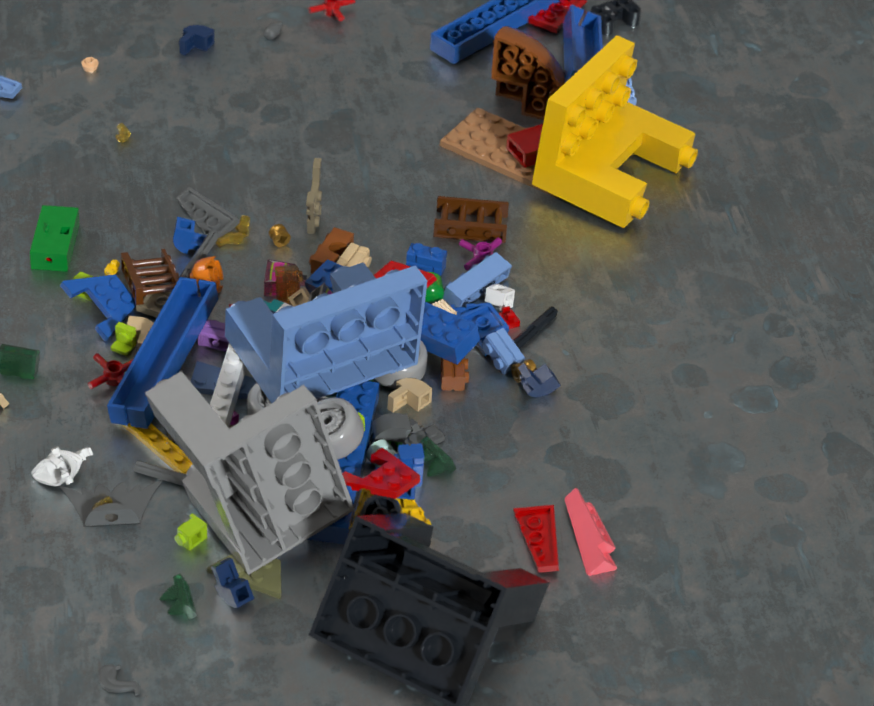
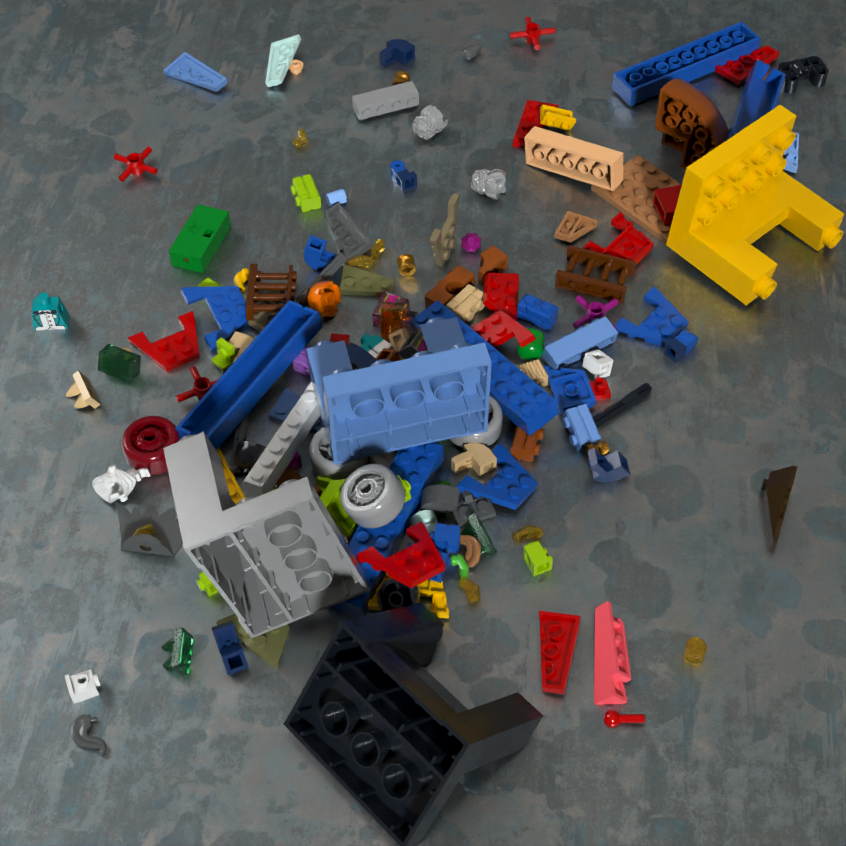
camera: 20 degrees right, 10 degrees up
none -> white brick [65,669,101,704]
none -> dark red wheel [121,416,181,476]
none -> red wing [128,311,200,372]
none -> light aqua wing [265,34,301,87]
none -> lime brick [290,174,321,212]
none -> light blue piece [325,189,347,207]
none -> olive wing [340,264,395,297]
none -> light grey brick [352,81,419,120]
none -> dark blue leg [390,160,417,192]
none -> pearl gold wheel [391,71,410,86]
none -> light grey hair [412,105,448,140]
none -> bright green arm [450,553,469,580]
none -> blue wing [457,444,538,510]
none -> clear yellow arm [458,577,481,604]
none -> medium nougat piece [460,529,481,567]
none -> magenta piece [461,232,481,253]
none -> light grey hair [471,169,506,200]
none -> dark orange arch [478,245,508,286]
none -> red wing [483,273,519,321]
none -> clear yellow arm [512,525,543,542]
none -> red wing [513,100,559,148]
none -> lime brick [523,541,553,576]
none -> light nougat brick [524,126,623,191]
none -> yellow bracket [540,104,576,130]
none -> medium nougat wing [554,211,598,243]
none -> red wing [582,212,654,265]
none -> red bar [603,710,646,728]
none -> blue wing [614,286,689,347]
none -> leg [664,329,699,363]
none -> clear yellow wheel [683,637,707,667]
none -> dark brown wedge [761,466,798,553]

